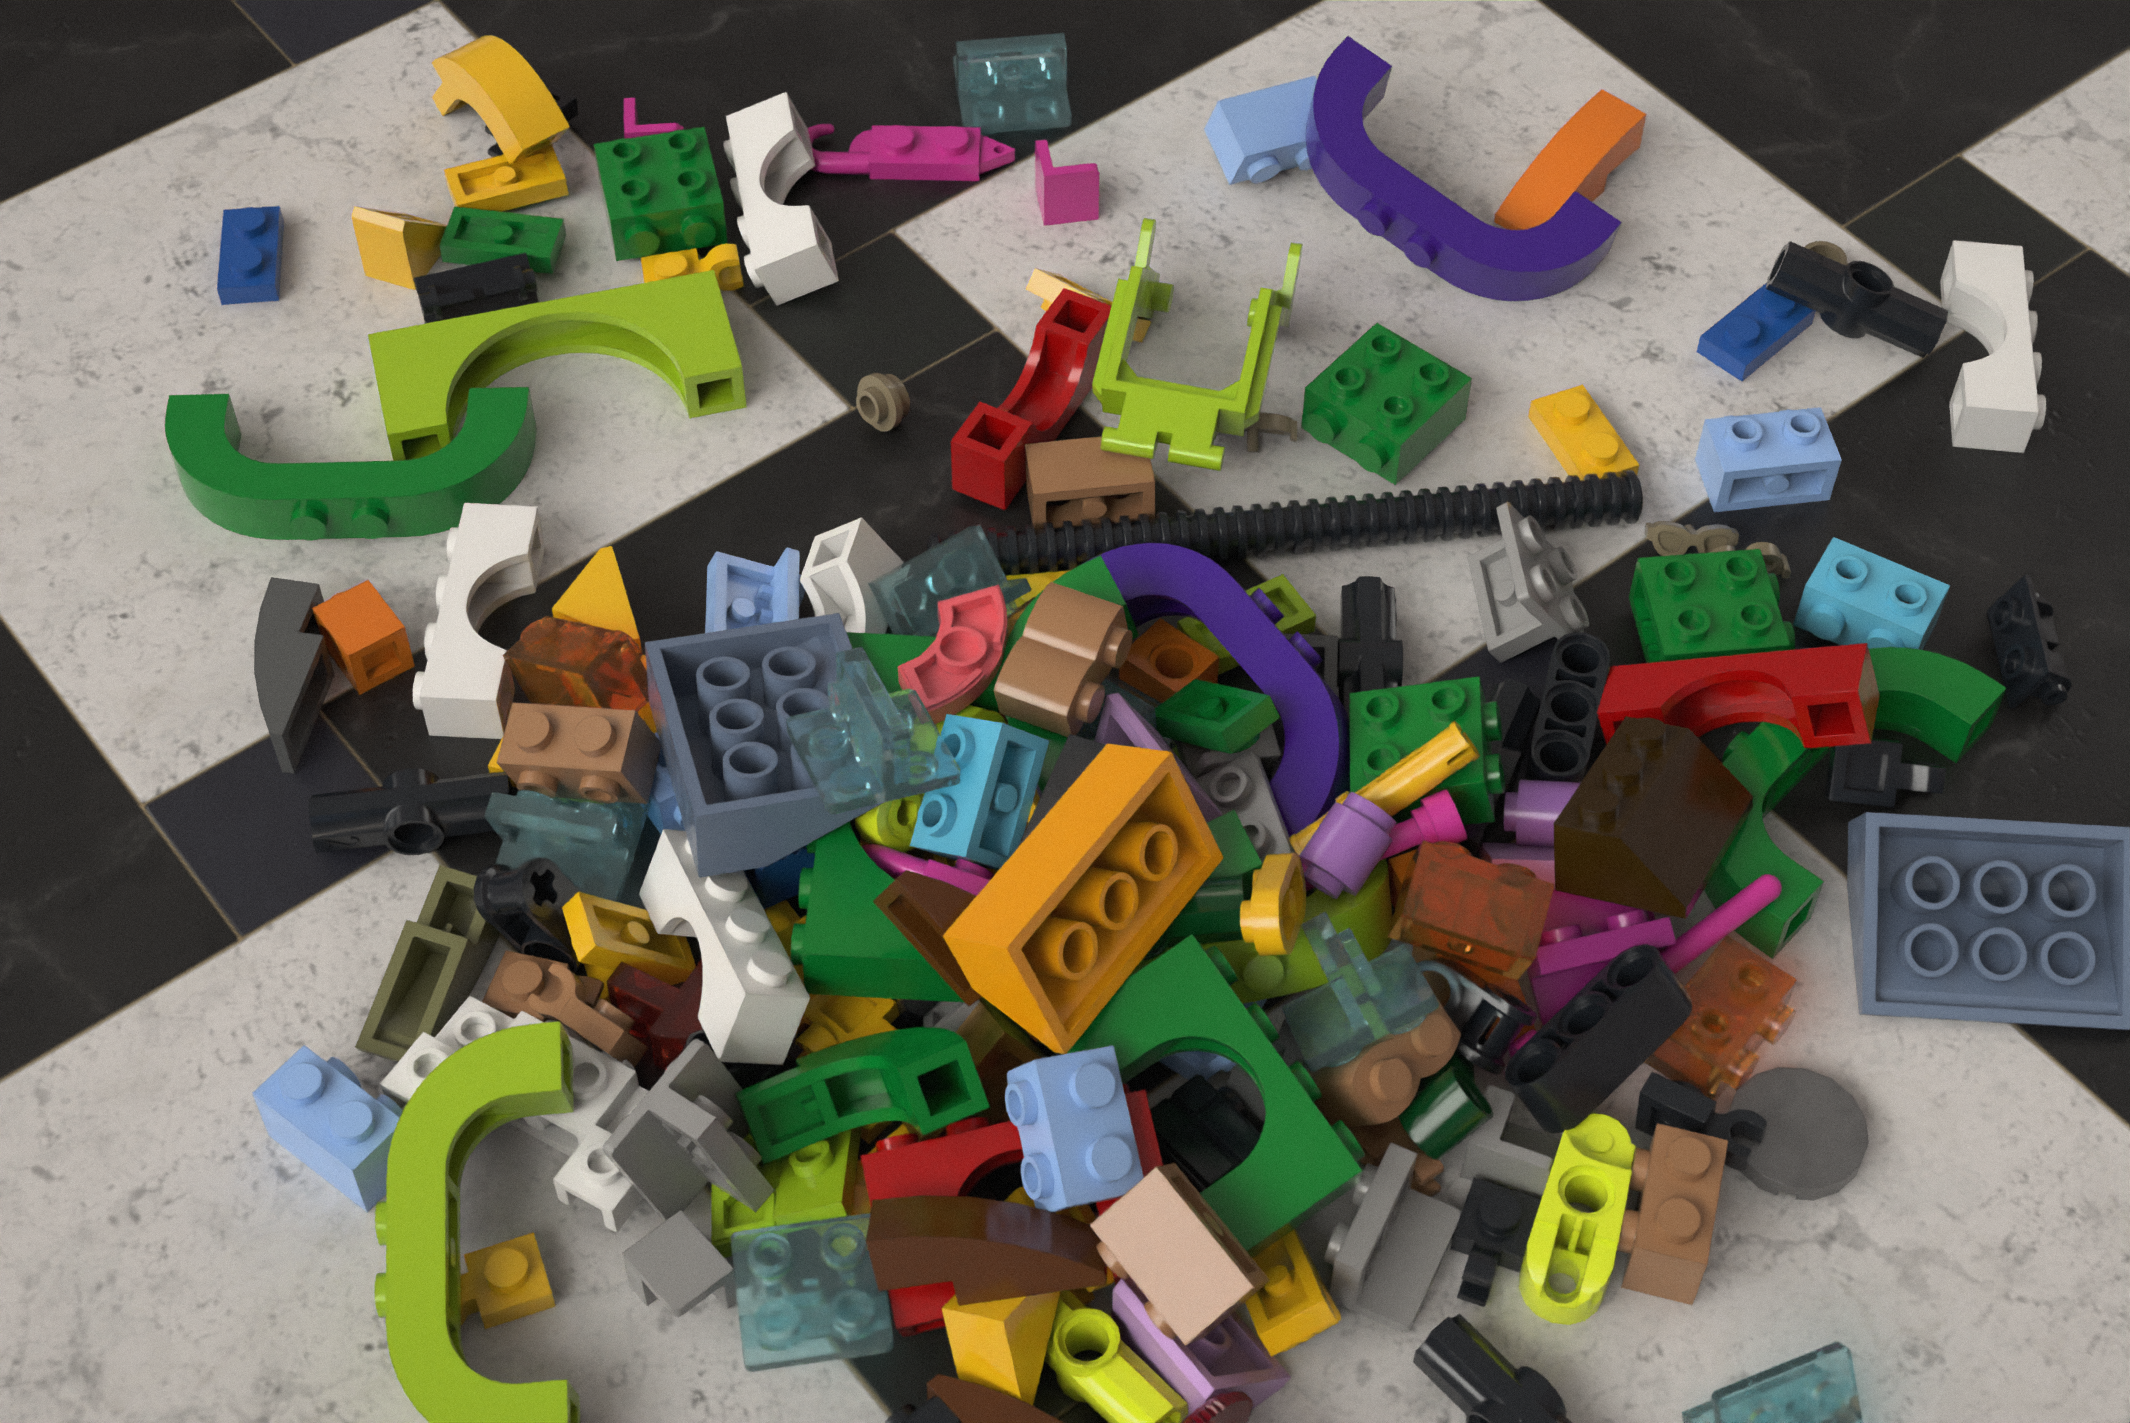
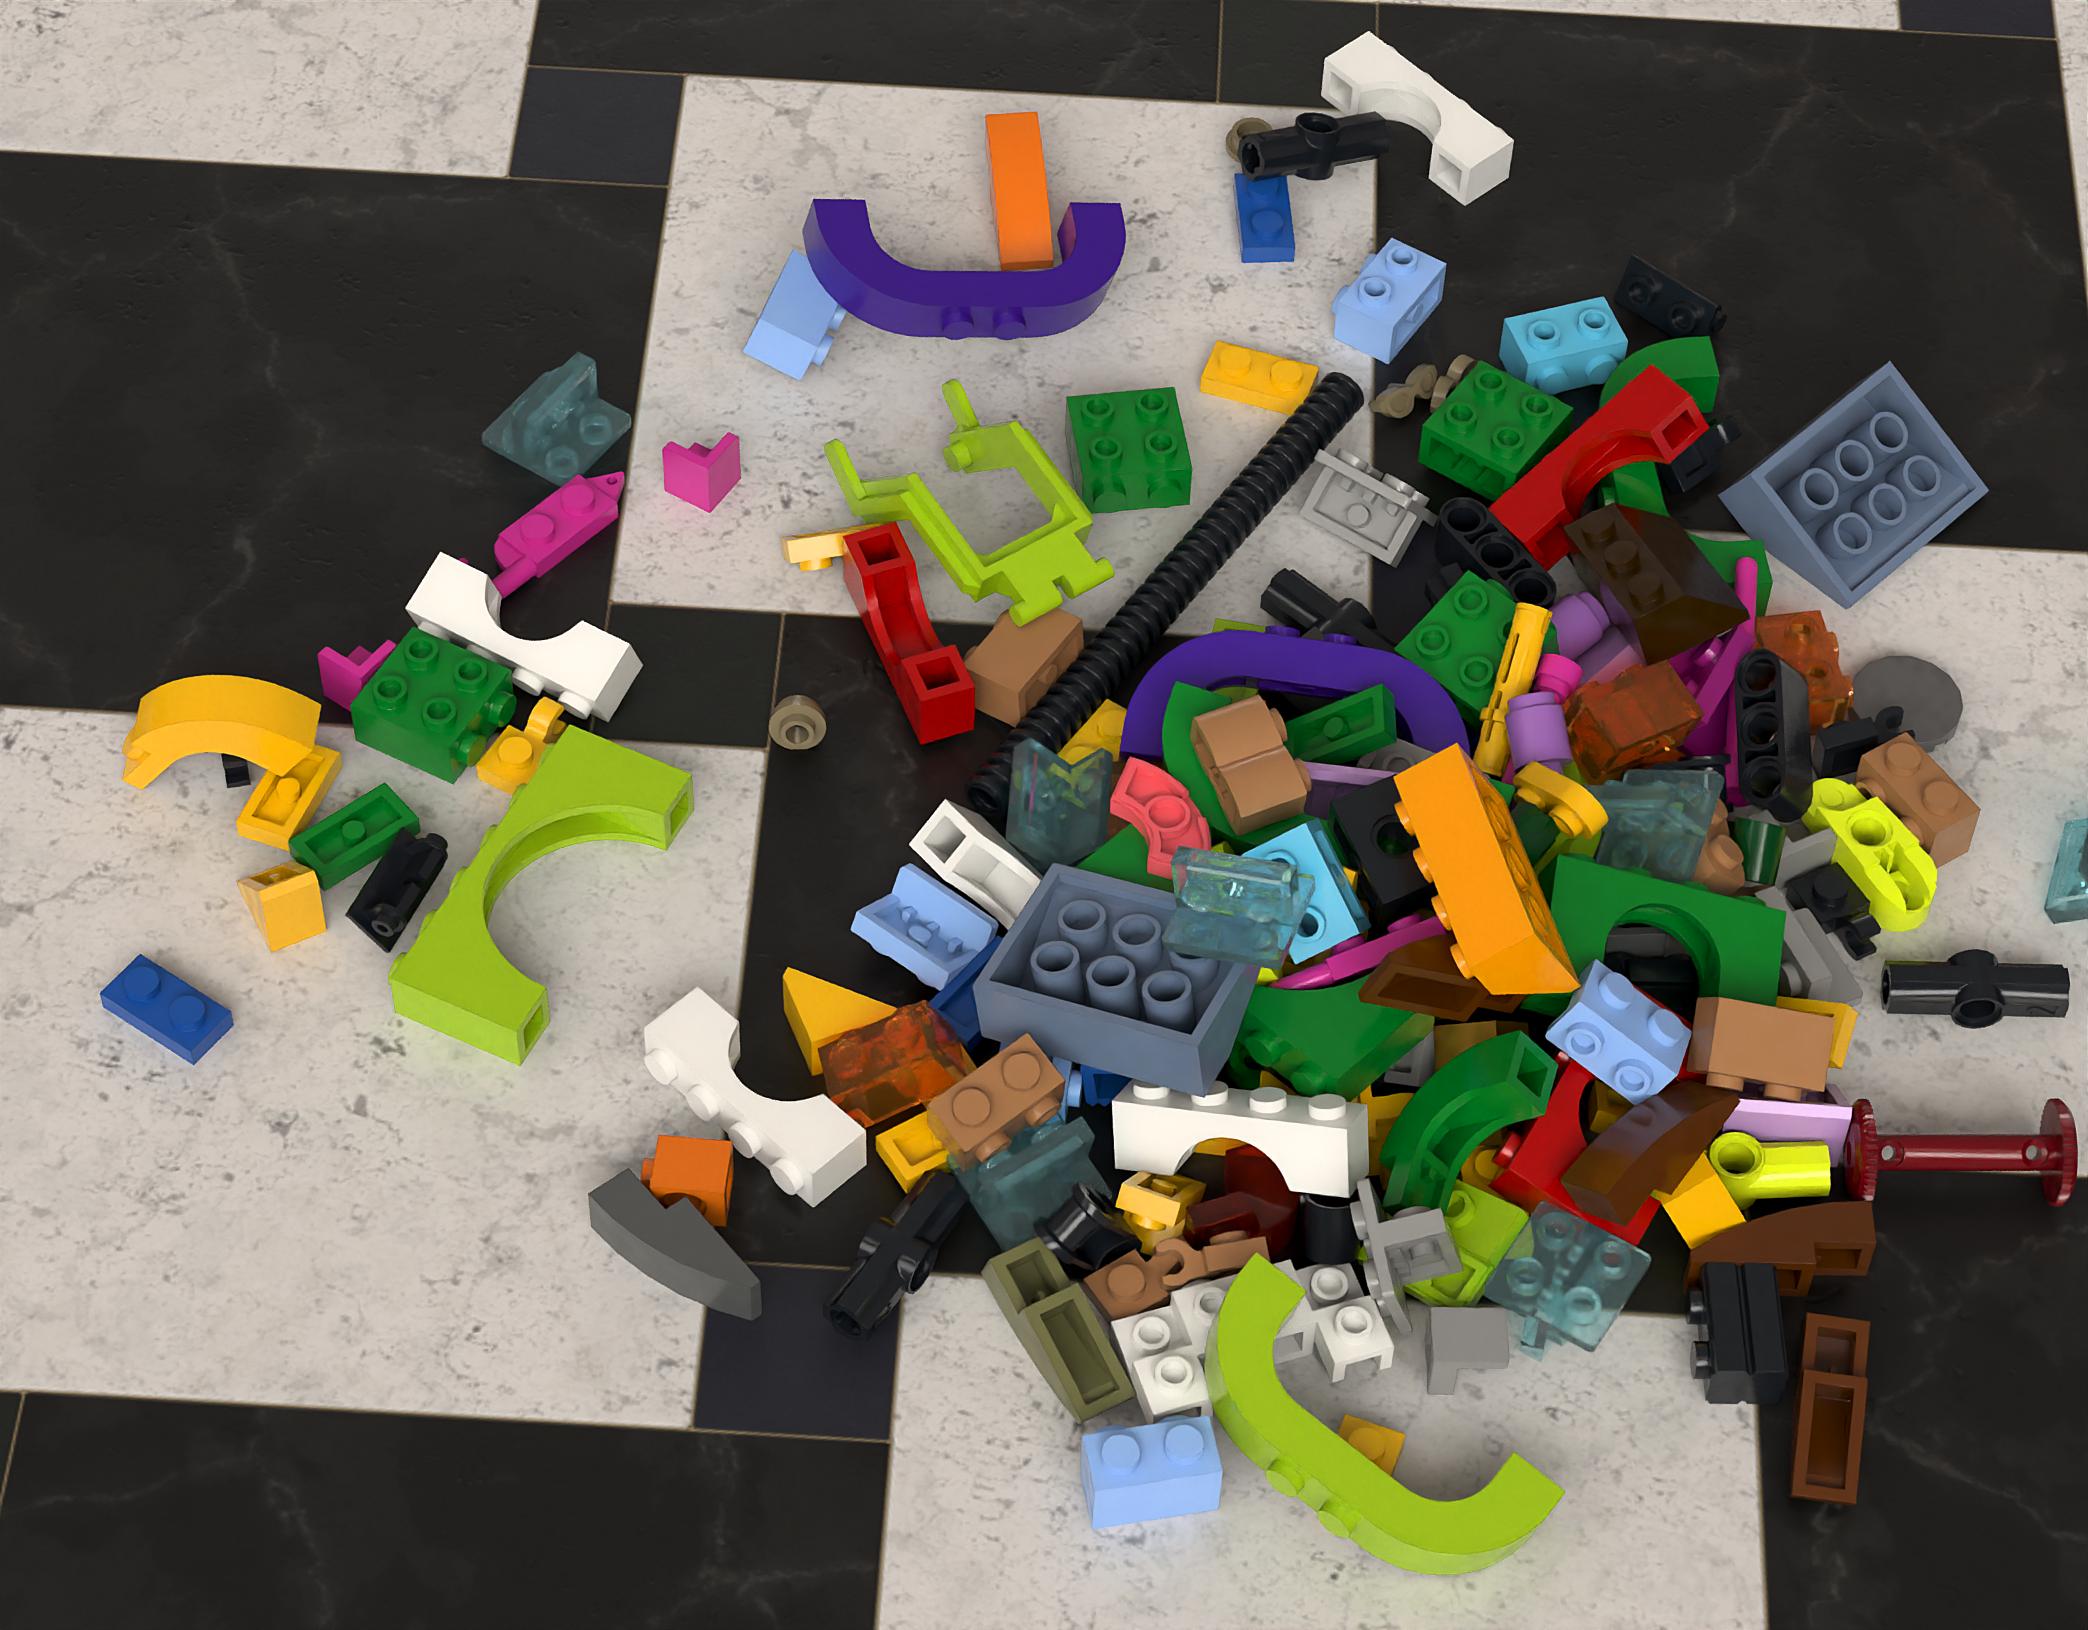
camera: 50 degrees left, 0 degrees up
green arch [165,387,537,541] -> none

